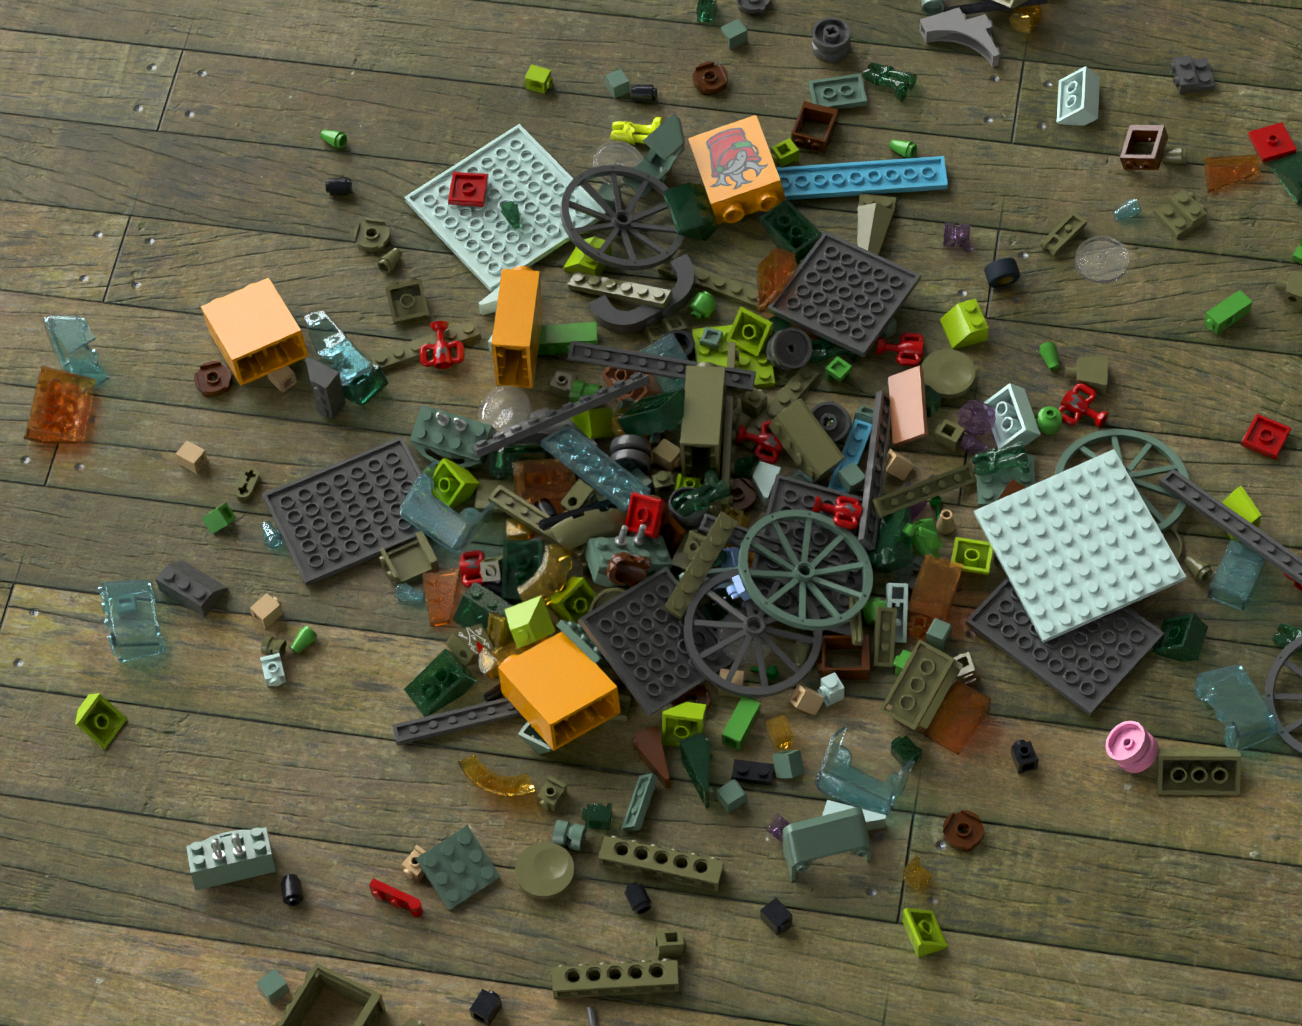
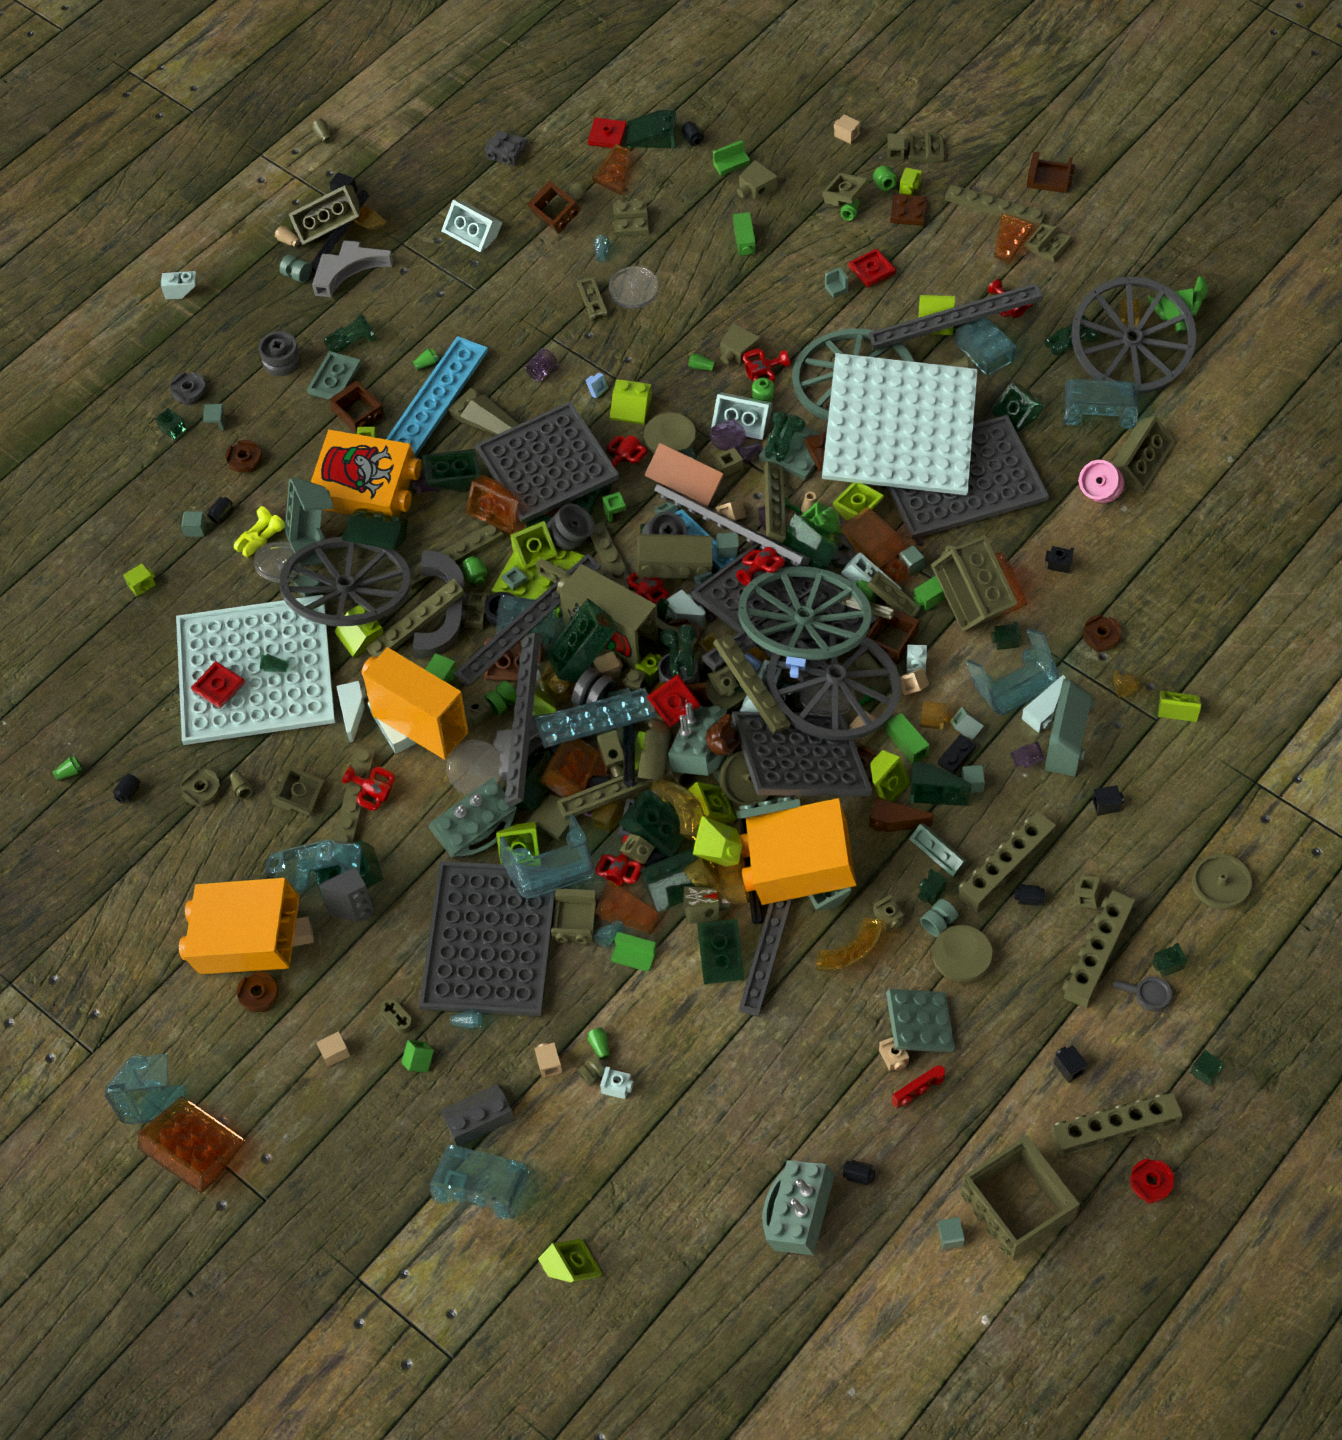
camera: 60 degrees left, 0 degrees up
black wheel [984,258,1020,288] -> none
none -> light blue tile [586,373,609,398]
none -> bright green panel [611,932,657,972]
none -> sand green panel [825,267,848,298]

